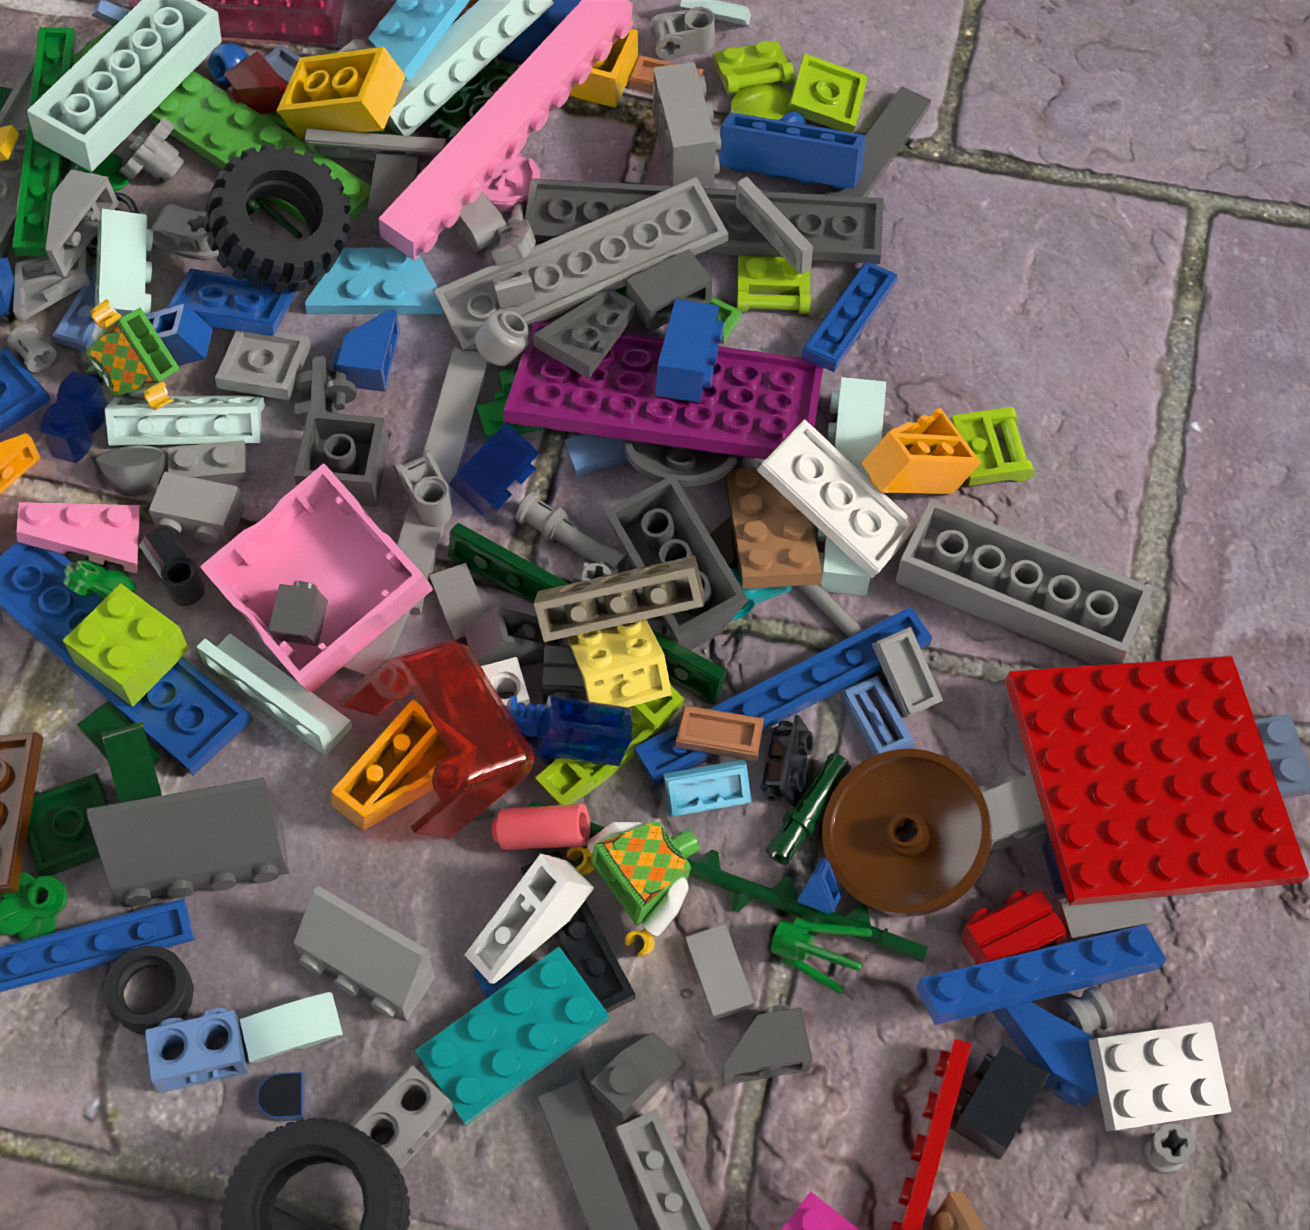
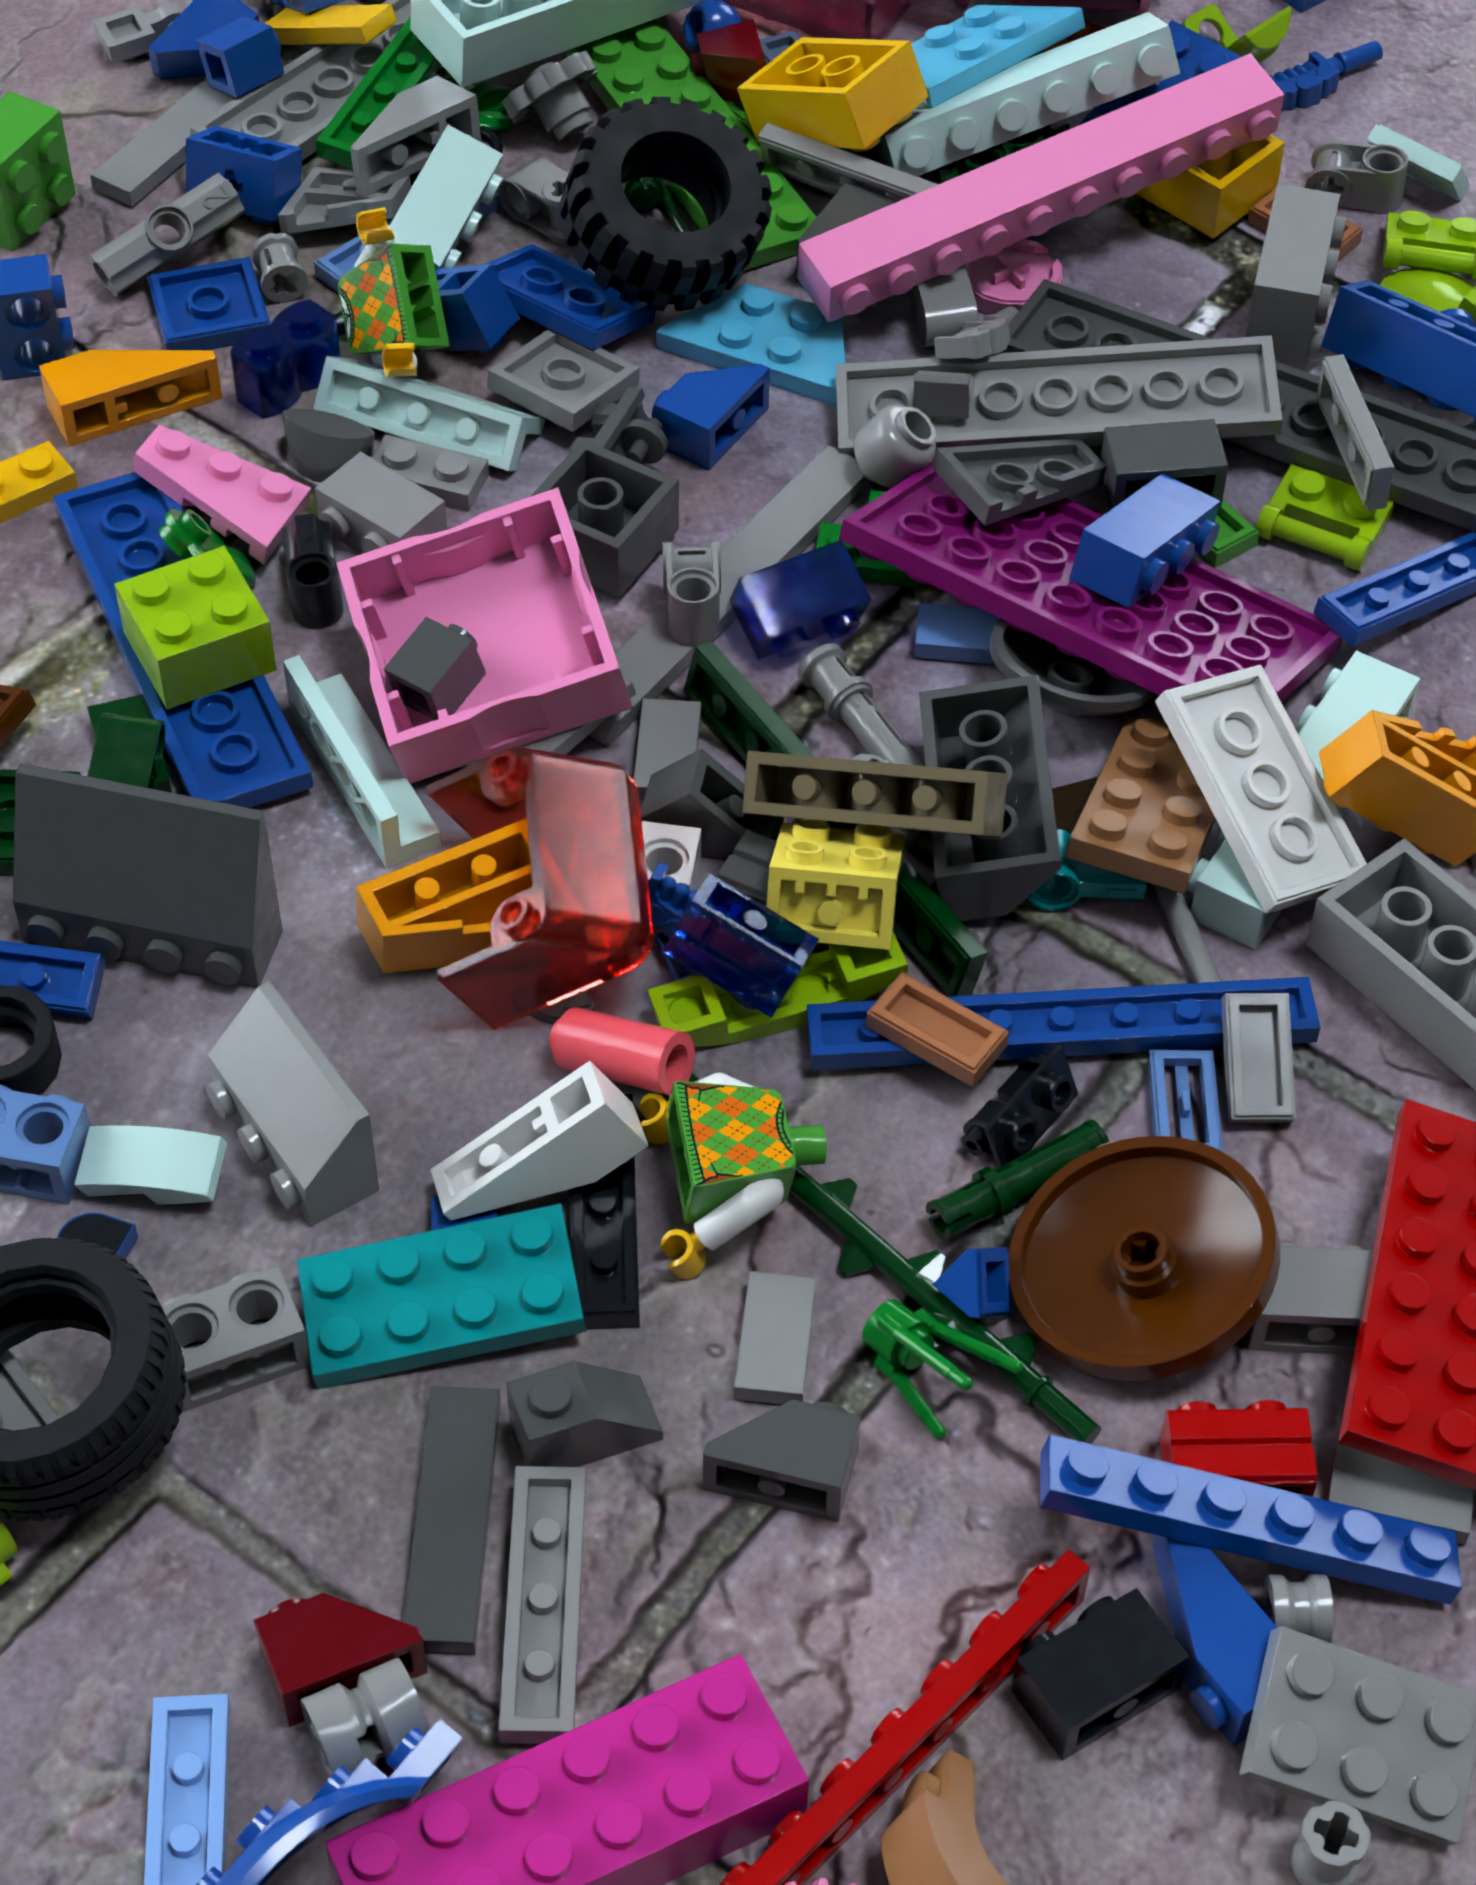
camera: 25 degrees right, 10 degrees down
medium azure plate [663,759,751,817] -> none

